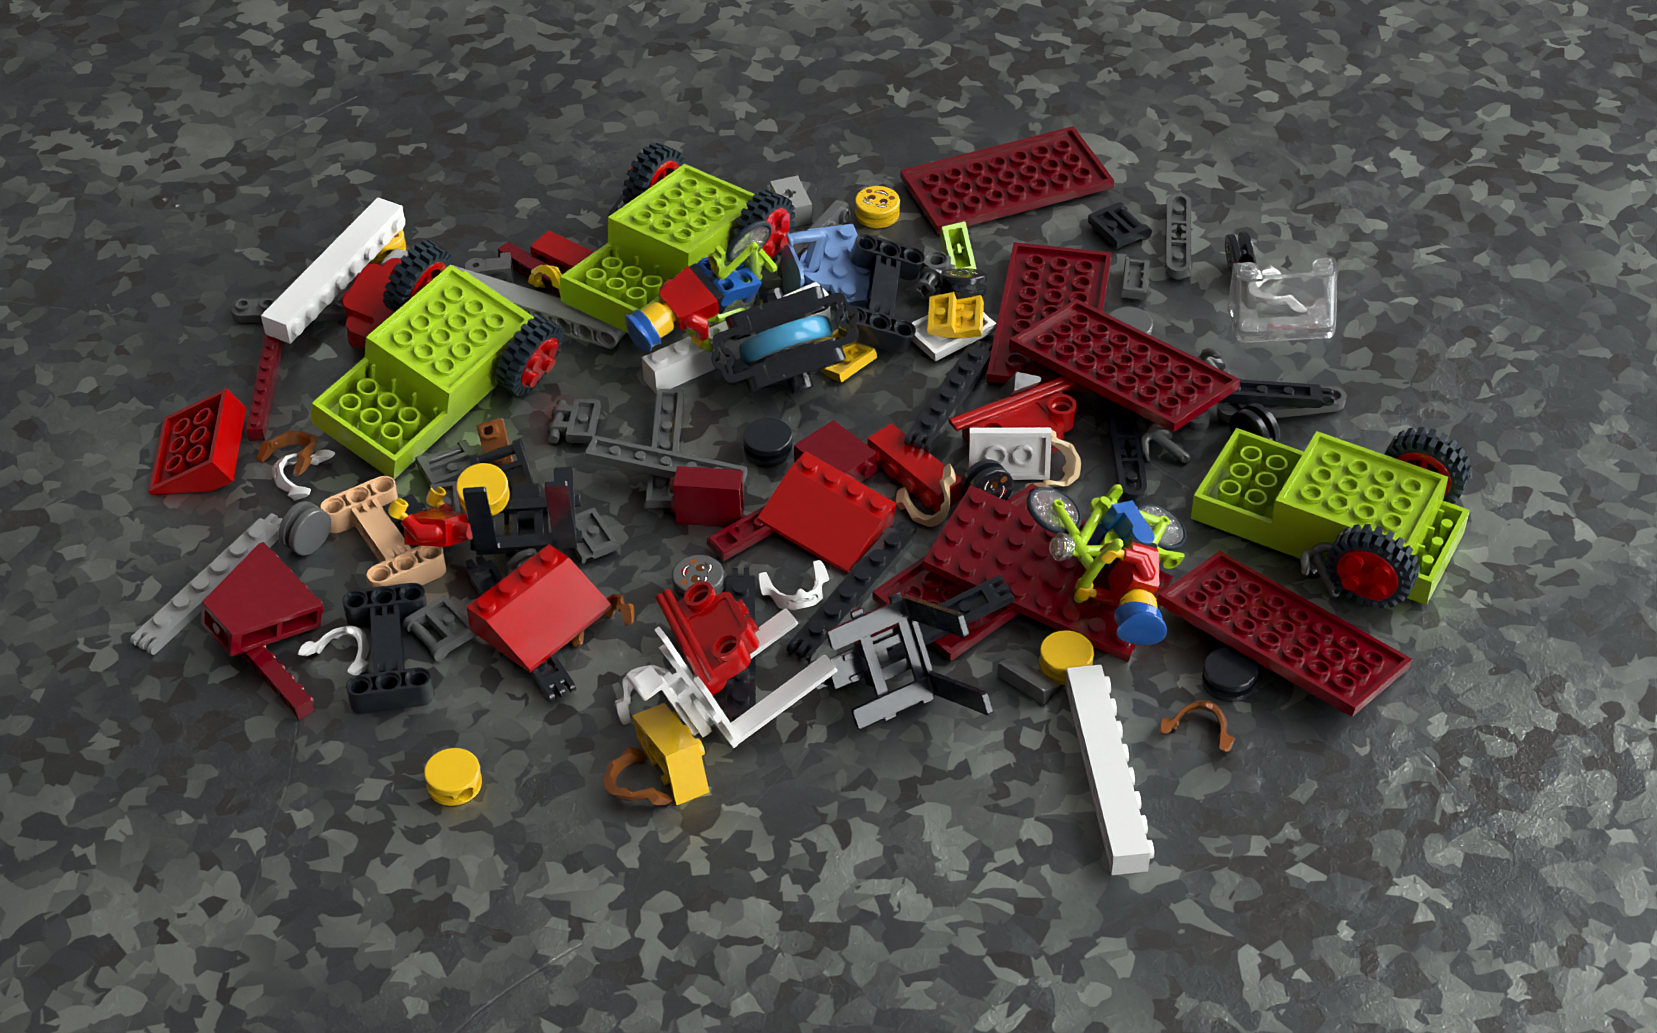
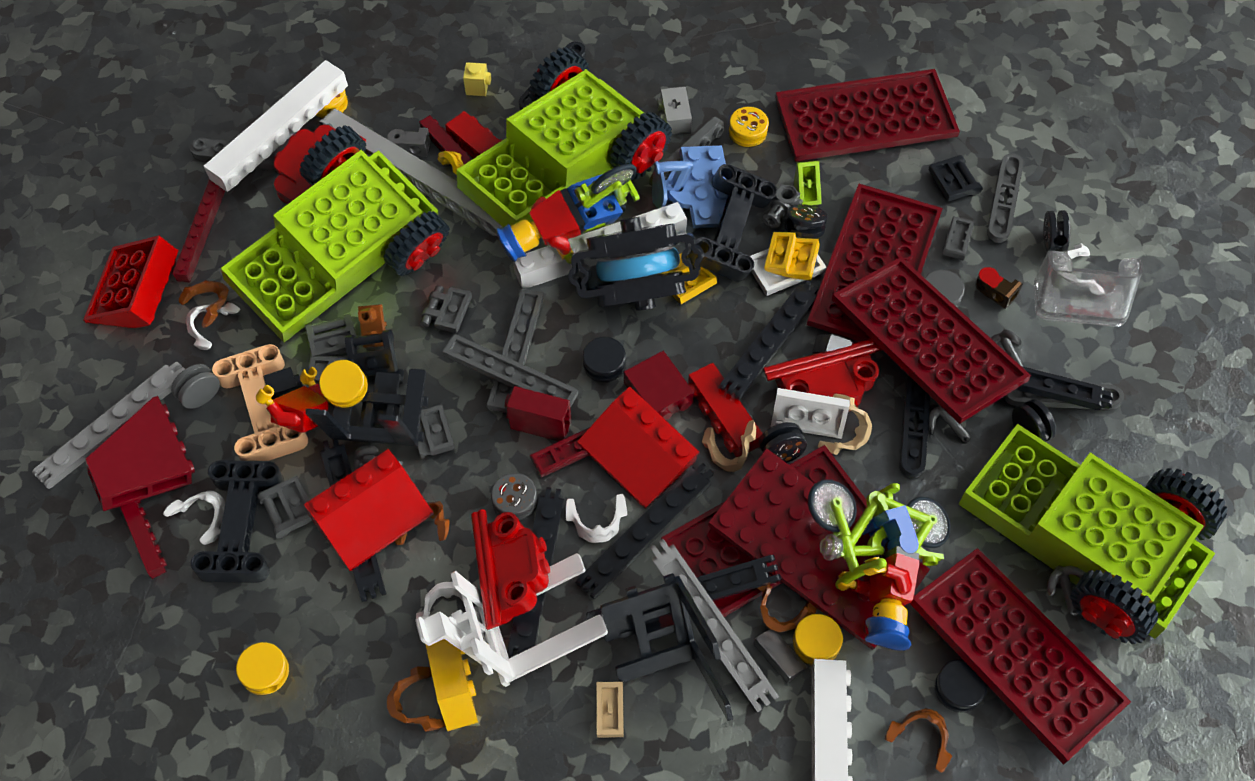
camera: 10 degrees right, 15 degrees up
none -> light yellow brick [463,63,491,96]
none -> tan plate [597,682,624,738]
none -> light grey hinge [650,539,779,712]
none -> dark orange helmet [758,574,817,632]
none -> dark brown leg [976,267,1023,309]

